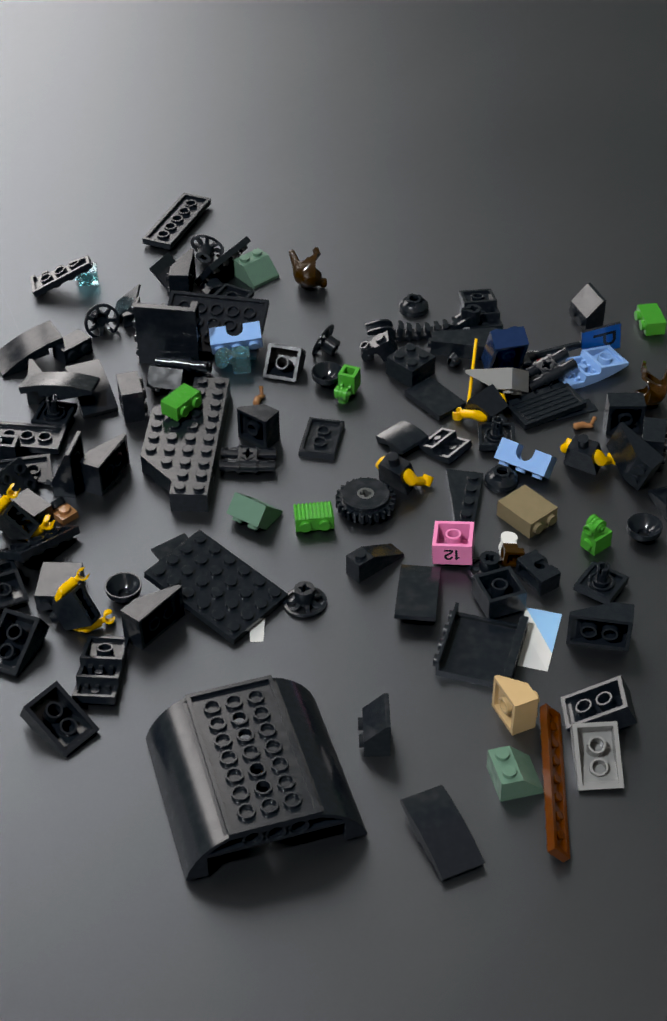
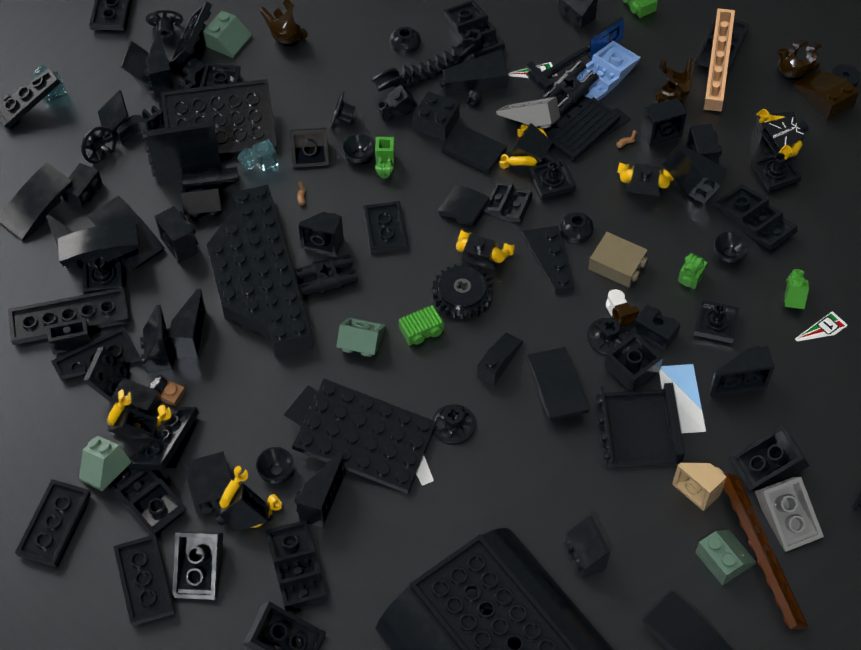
camera: 20 degrees left, 15 degrees up
bright green brick [160,383,202,421] -> none
light blue arch [209,321,263,354] -> none
bright pink brick [432,521,475,565] -> none
yellow piece [467,338,478,402] -> none
dark blue brick [481,326,529,369] -> none
light blue arch [494,437,557,480] -> none

